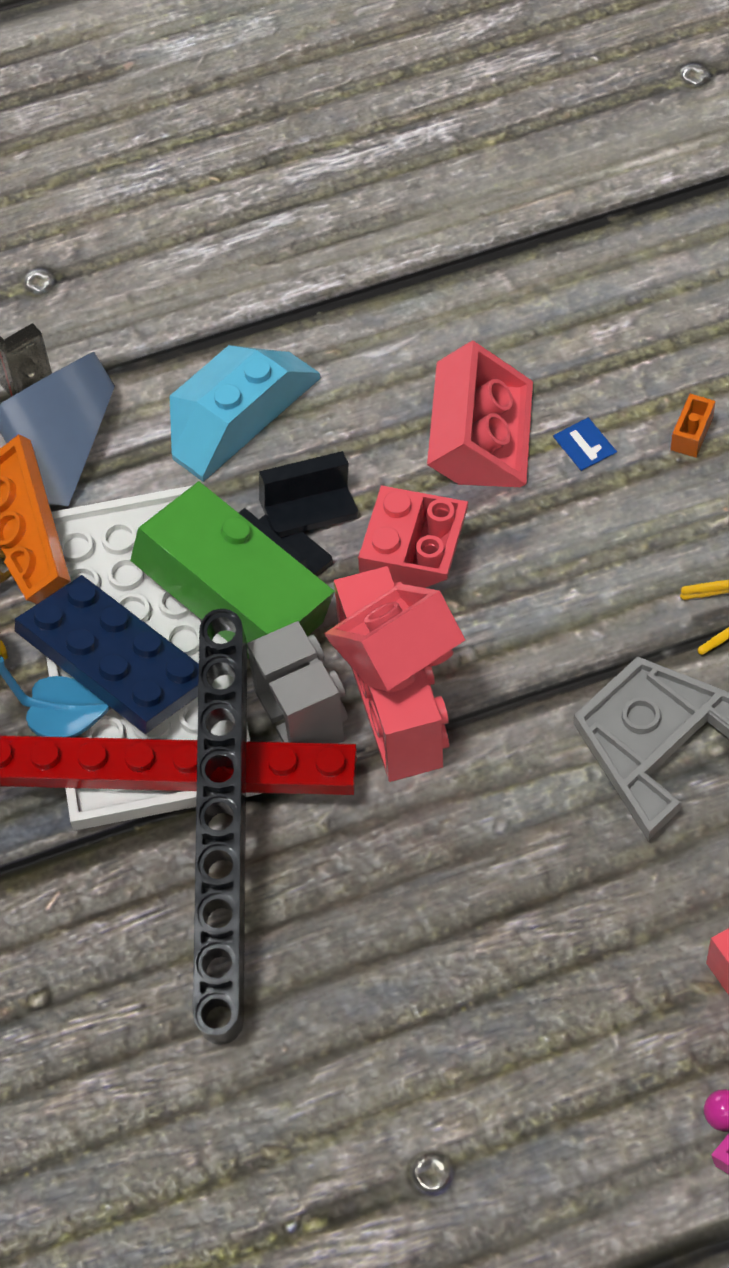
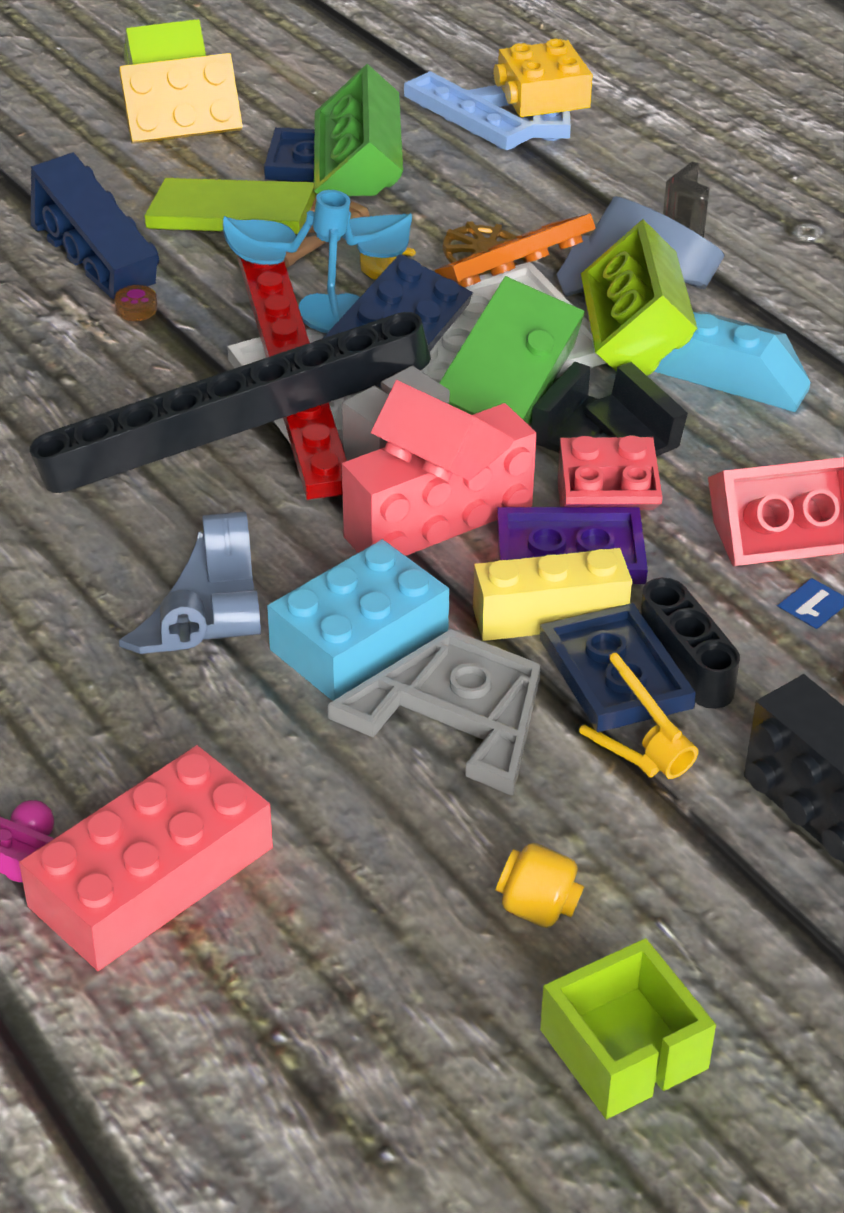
camera: 70 degrees right, 15 degrees down
none -> sand blue panel [119,511,261,654]
none -> medium azure brick [267,539,449,701]
none -> light yellow brick [473,548,632,641]
none -> dark purple plate [497,507,648,584]
none -> dark blue plate [540,603,696,732]
none -> lime brick [581,219,698,376]
none -> black beam [640,577,740,709]

